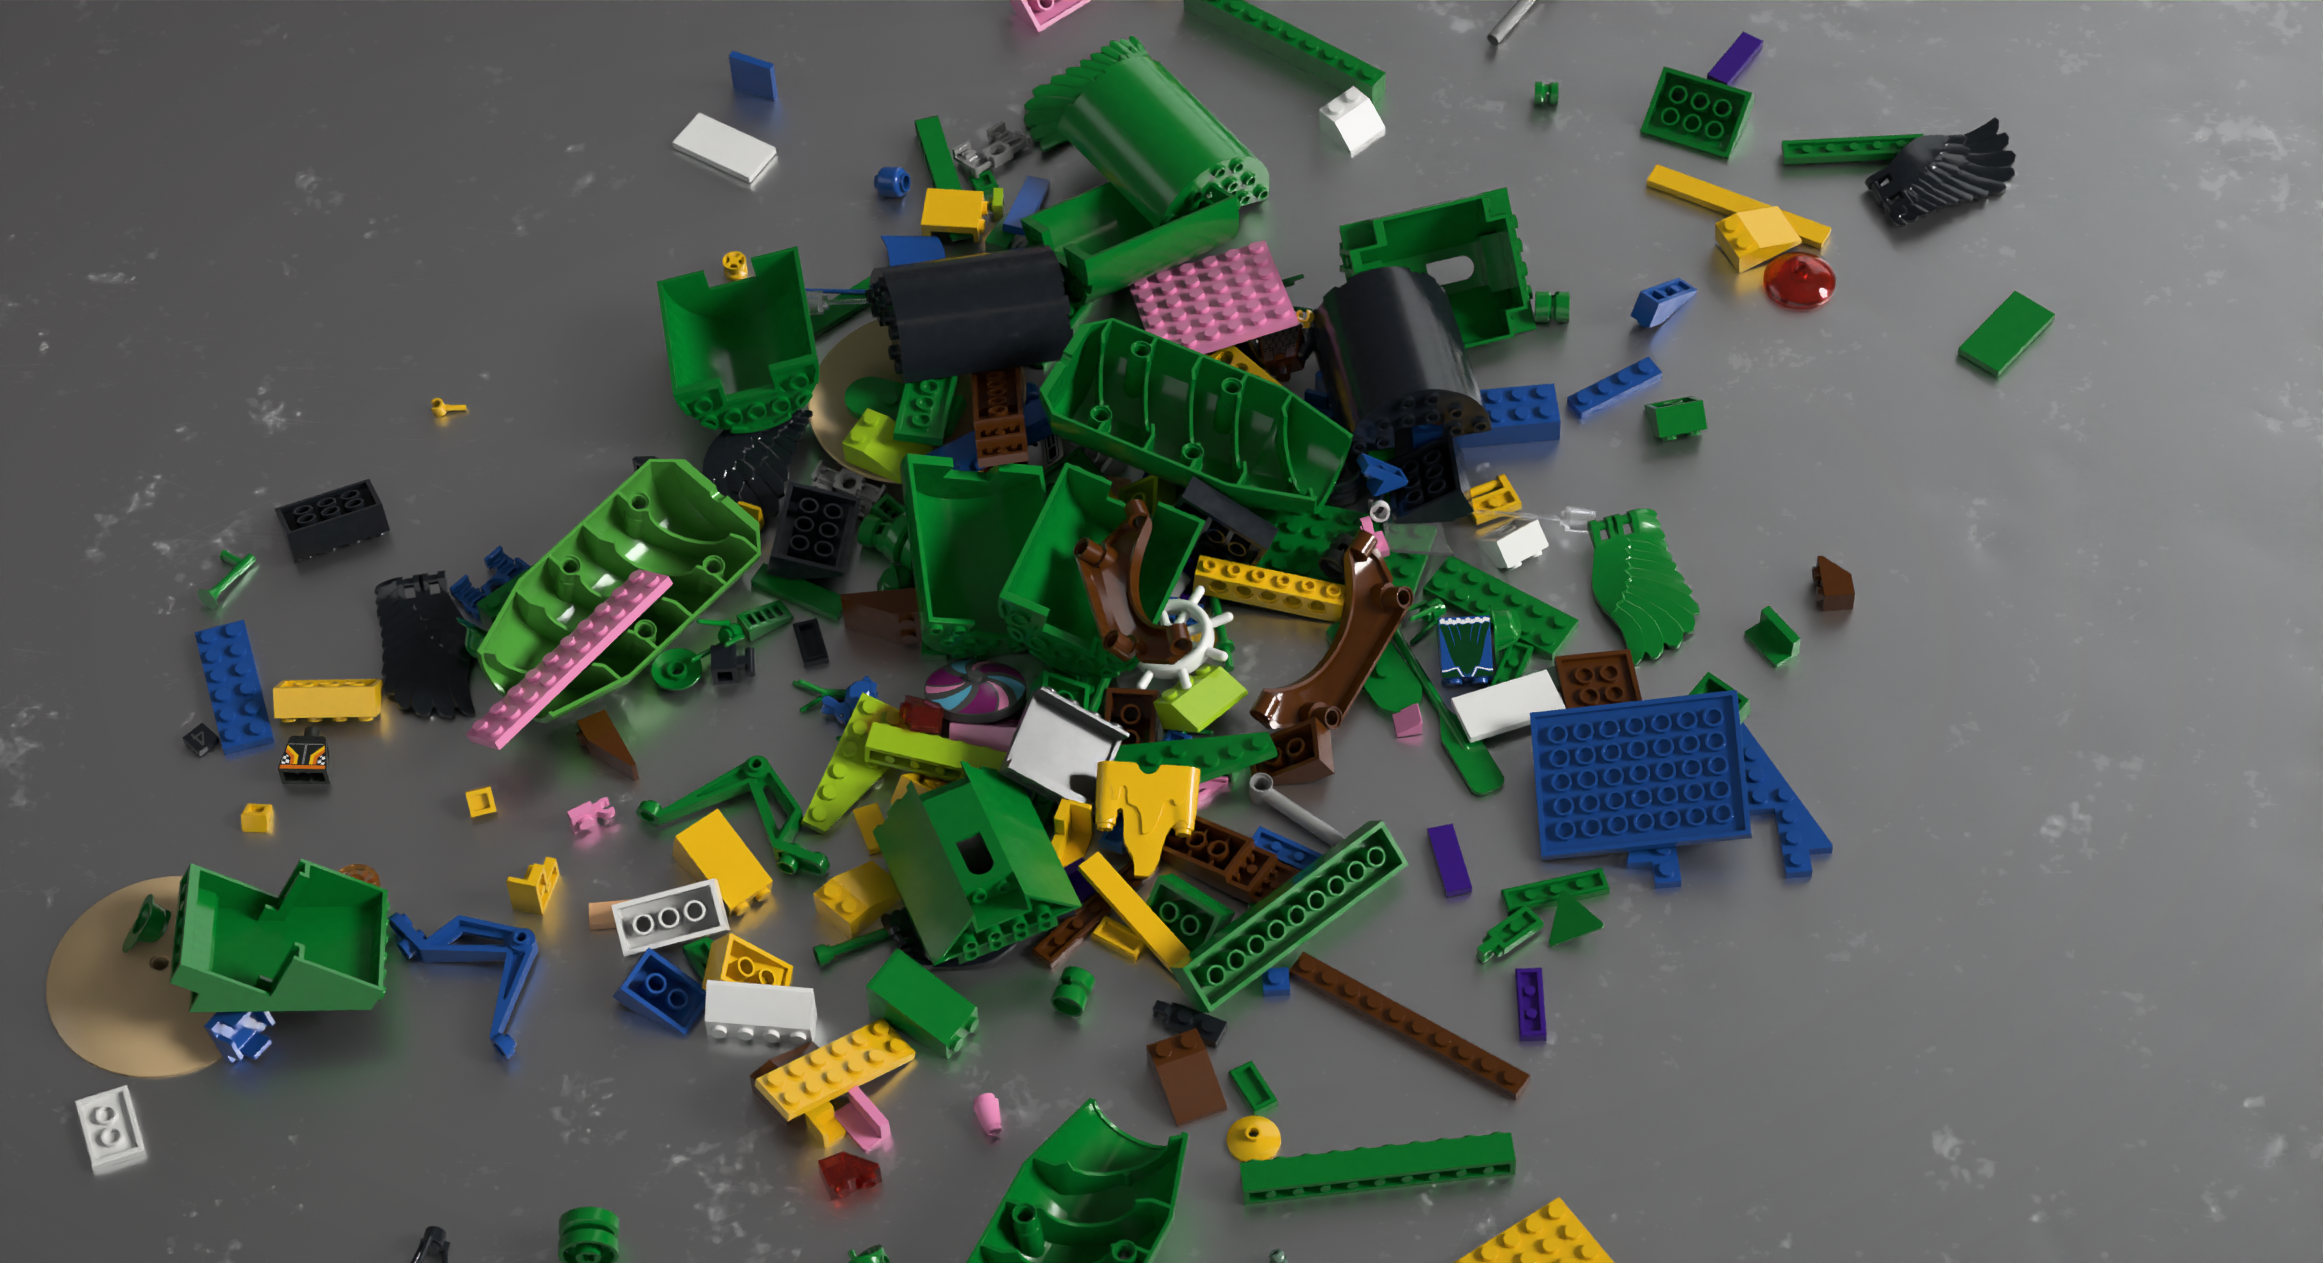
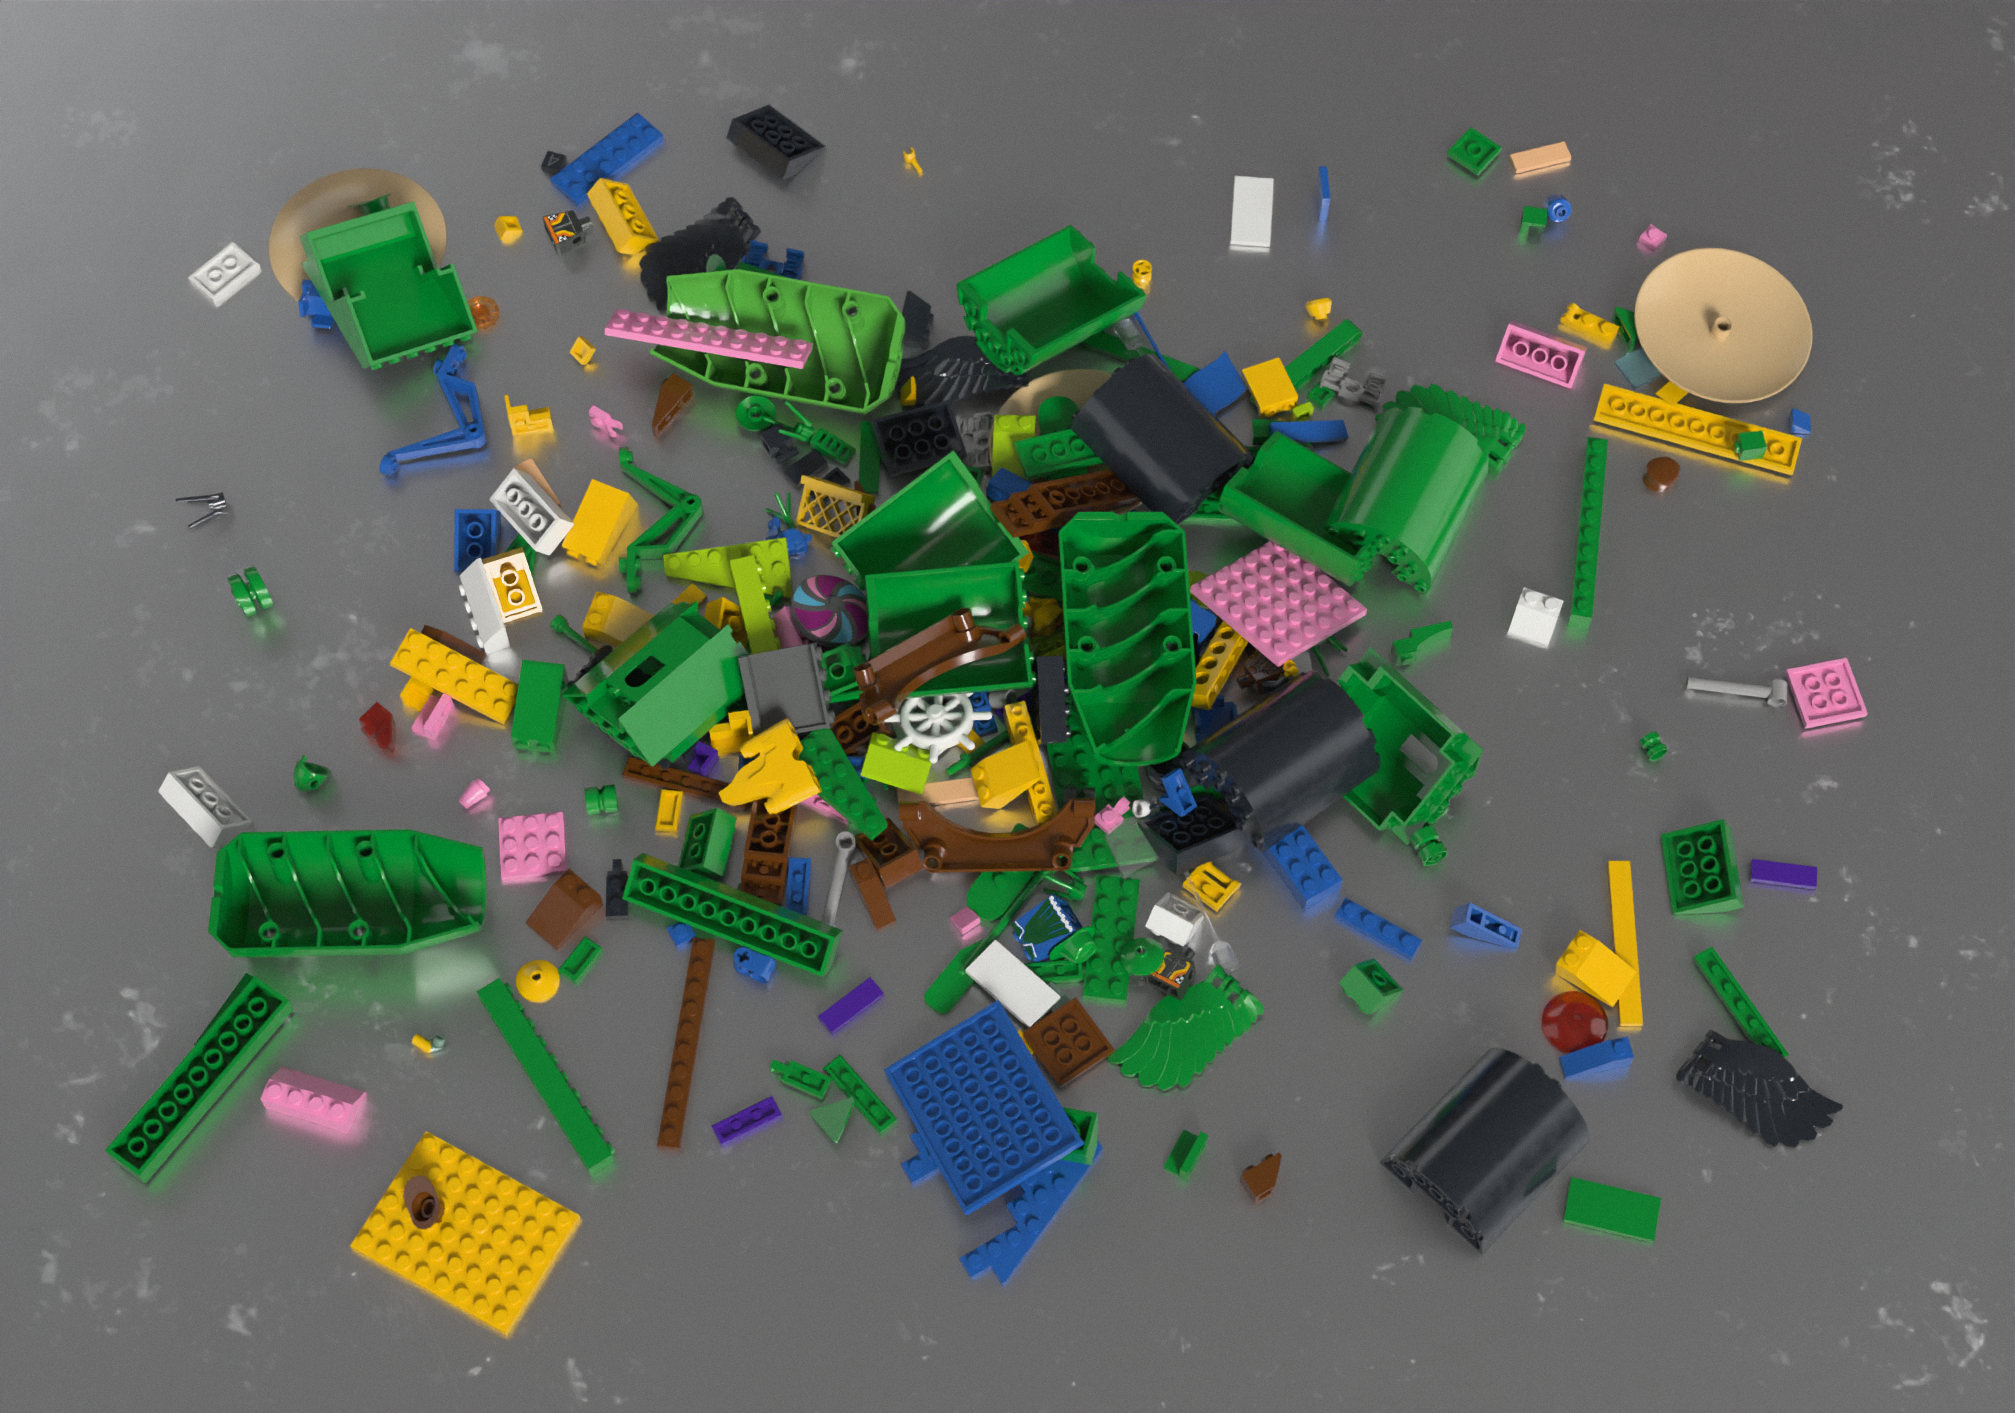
camera: 60 degrees right, 10 degrees up
green piece [197,550,256,610] -> none
blue head [874,167,911,198] -> none
clear red slope [899,695,944,734] -> none
yellow tile [1078,852,1190,975] -> none
none -> bright pink plate [498,812,567,881]
none -> blue piece [733,947,777,984]
none -> black tile [783,449,828,488]
none -> yellow fence [796,475,876,538]
none -> reddish brown slope [849,858,897,931]
none -> light nougat tile [896,777,979,806]
none -> yellow slope [970,740,1041,809]
none -> green dish [1120,938,1164,976]
none -> pearl dark grey torso [1145,947,1196,1001]
none -> yellow cone [1305,297,1332,320]
none -> black cylinder [1379,1048,1590,1255]
none -> green slope [1391,621,1453,665]
none -> blue slope [1559,1037,1634,1079]

